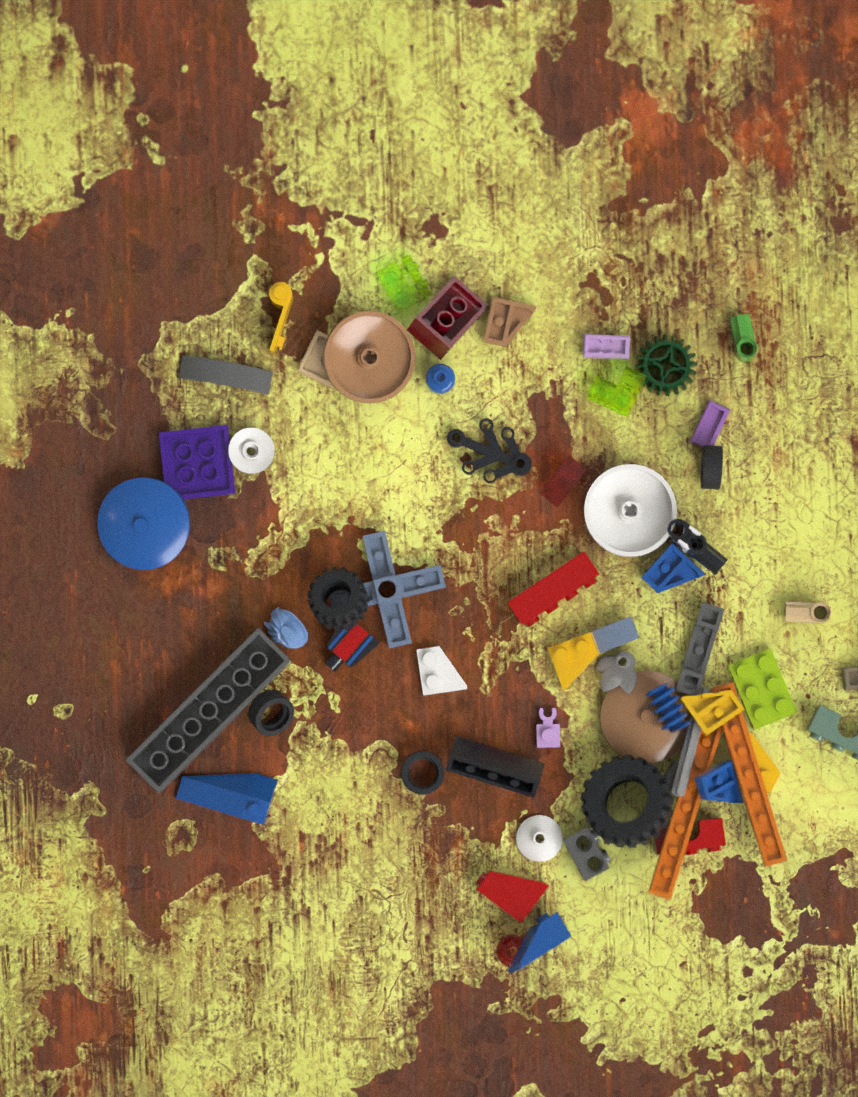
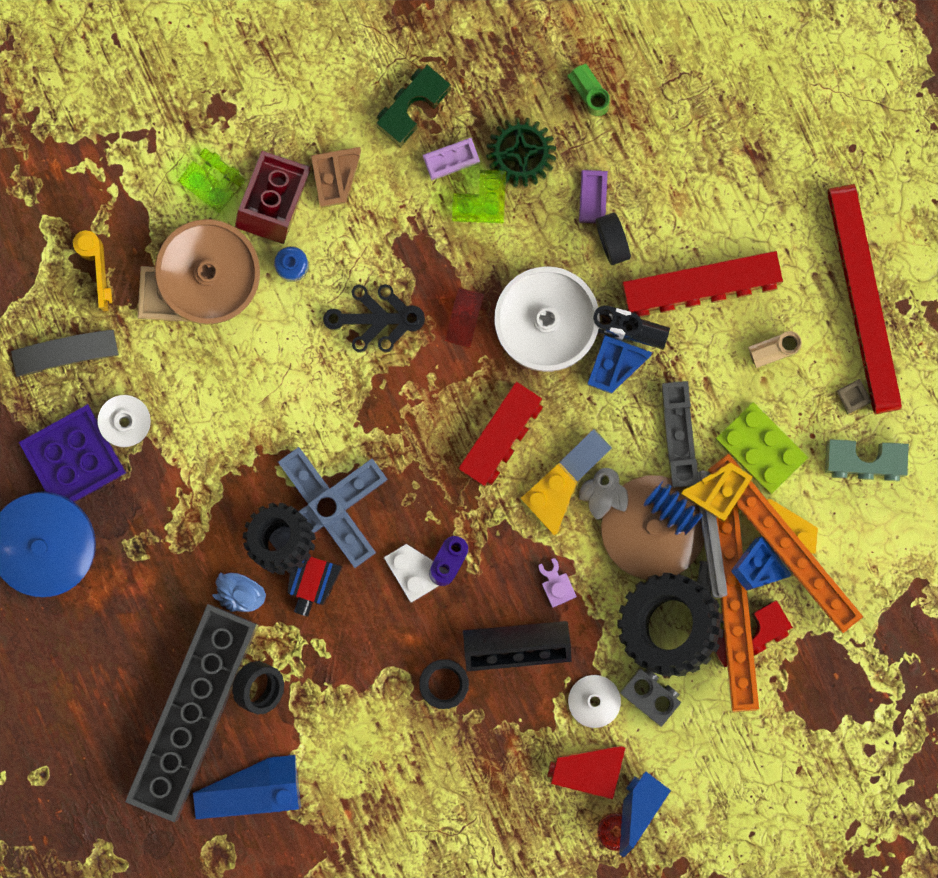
camera: 20 degrees left, 0 degrees up
none -> dark green arch [376,65,451,148]
none -> dark purple plate [429,536,468,586]
none -> red brick [621,251,783,318]

